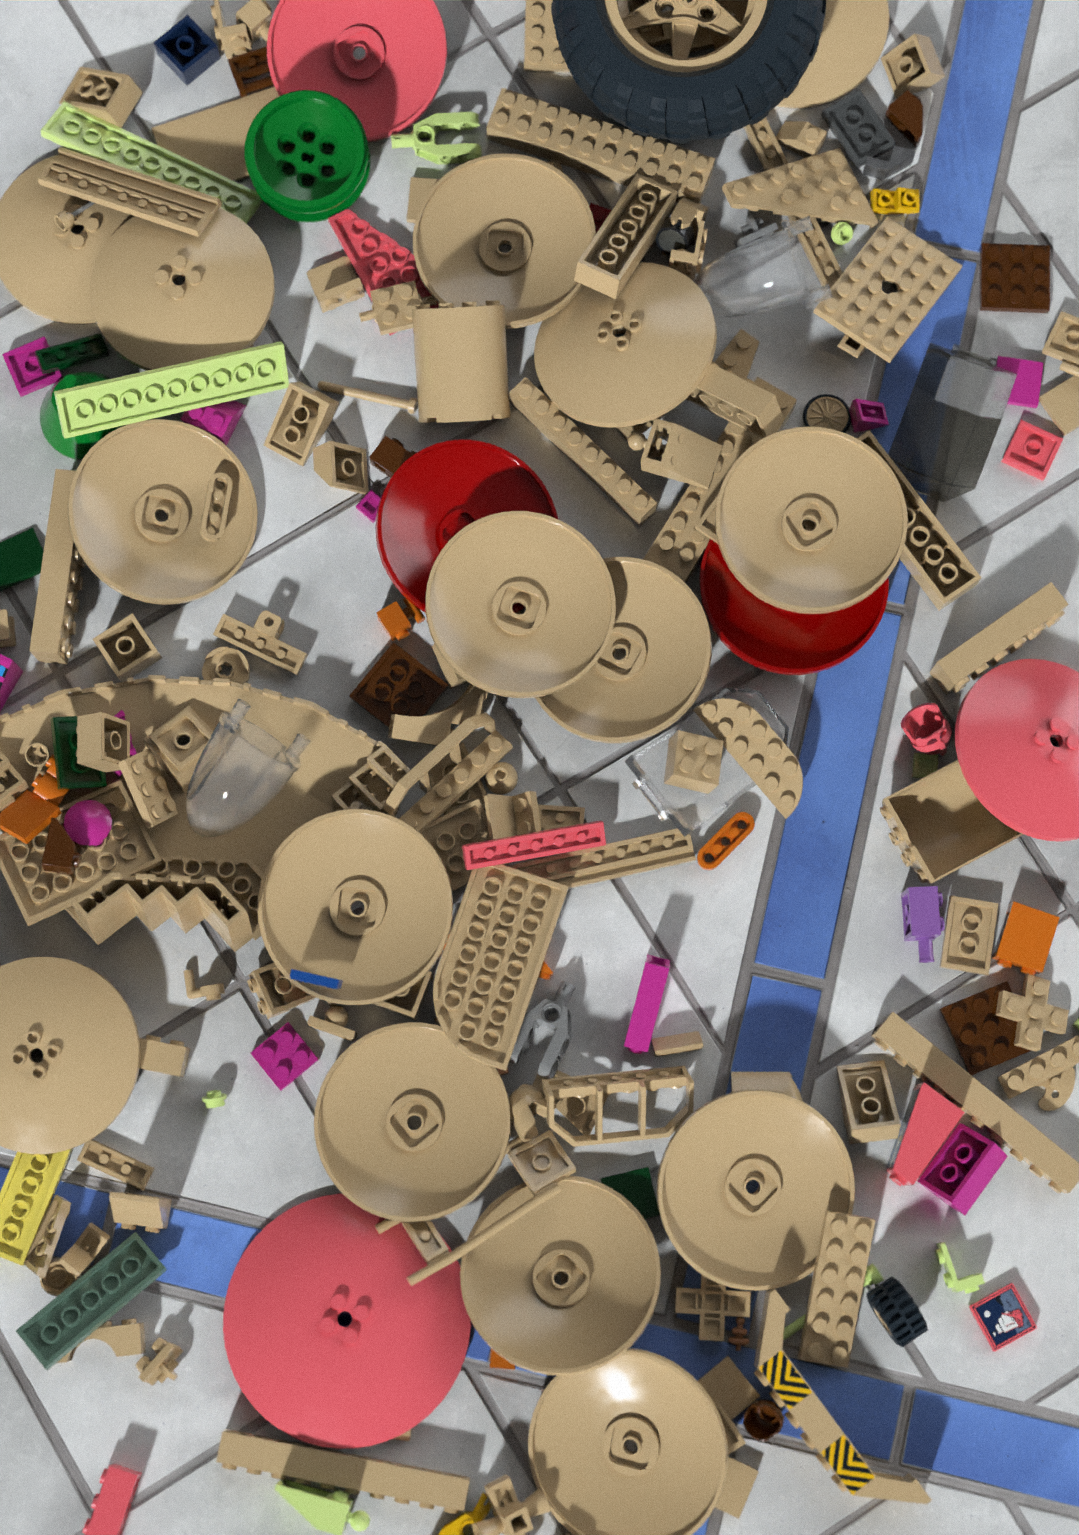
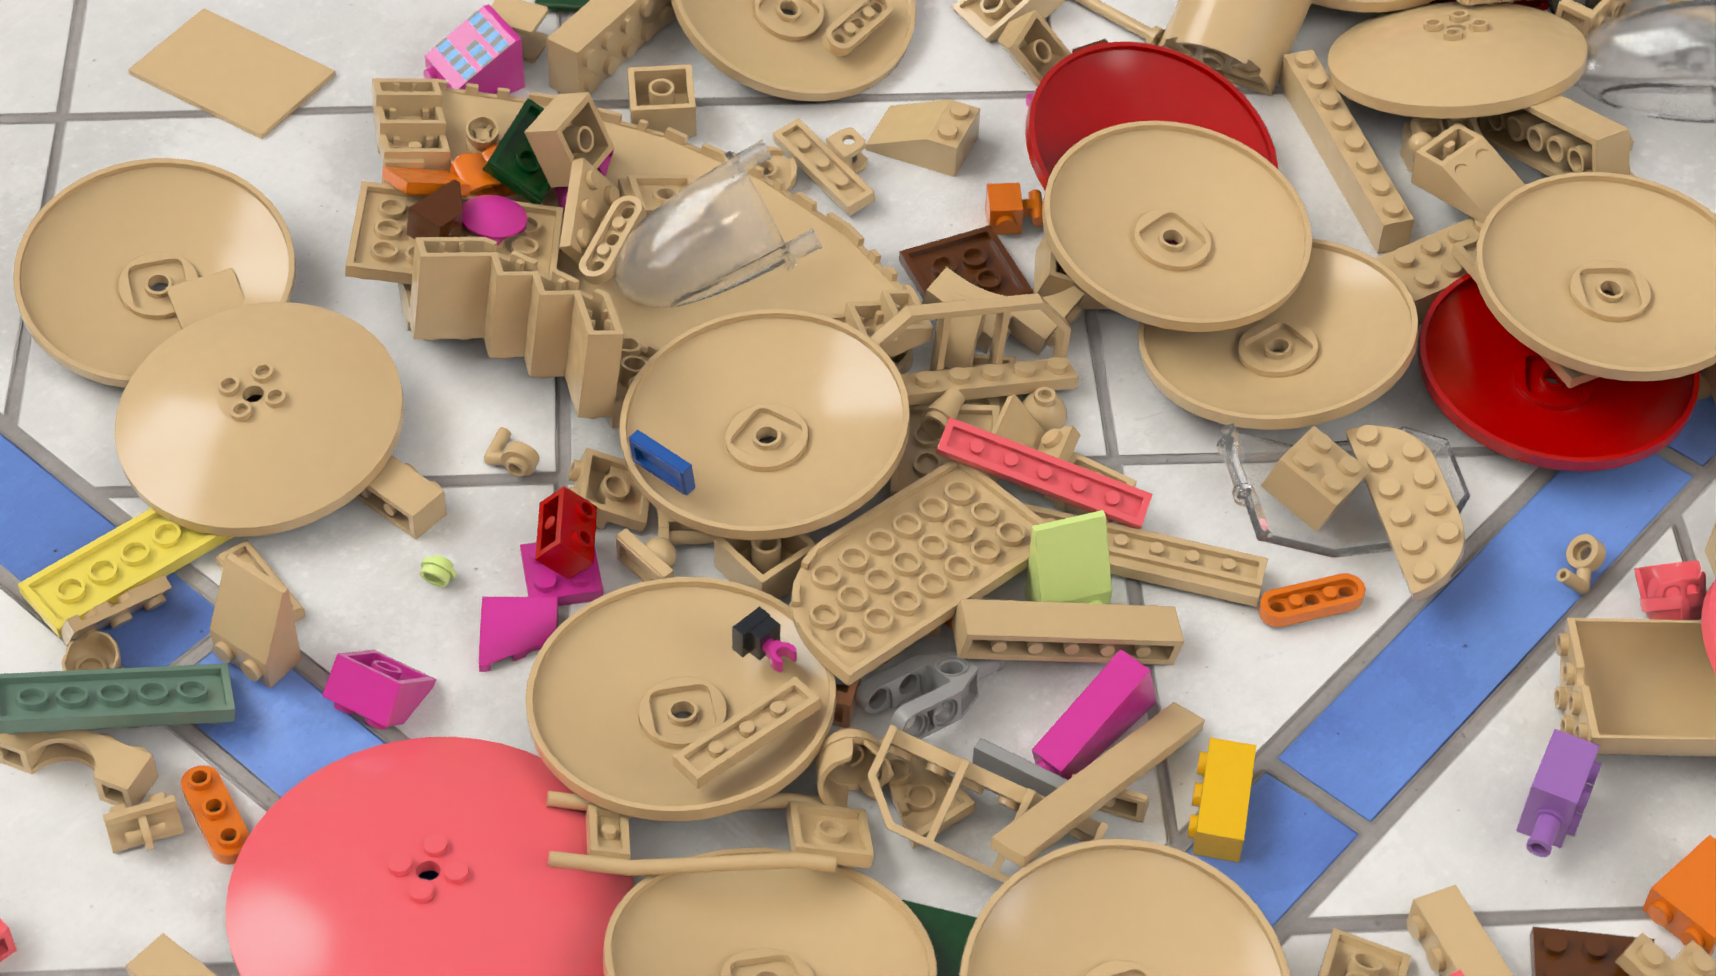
camera: 25 degrees right, 30 degrees down
tan bracket [59,1222,111,1276] -> none
tan plate [939,896,998,975] -> none
none -> orange plate [181,765,249,865]
none -> dark pink slope [322,649,437,729]
none -> dark pink slope [479,597,559,672]
none -> red brick [535,486,597,580]
none -> tan plate [579,195,646,285]
none -> tan plate [672,676,821,789]
none -> black piece [732,606,797,672]
none -> tan slope [865,99,980,177]
none -> tan cone [920,388,965,438]
none -> tan slope [944,293,986,369]
none -> tan brick [951,598,1184,665]
none -> light grey tile [972,738,1068,797]
none -> tan tile [990,702,1205,868]
none -> yellowish green slope [1025,510,1112,604]
none -> yellow brick [1187,737,1256,862]
none -> tan plate [1556,534,1606,595]

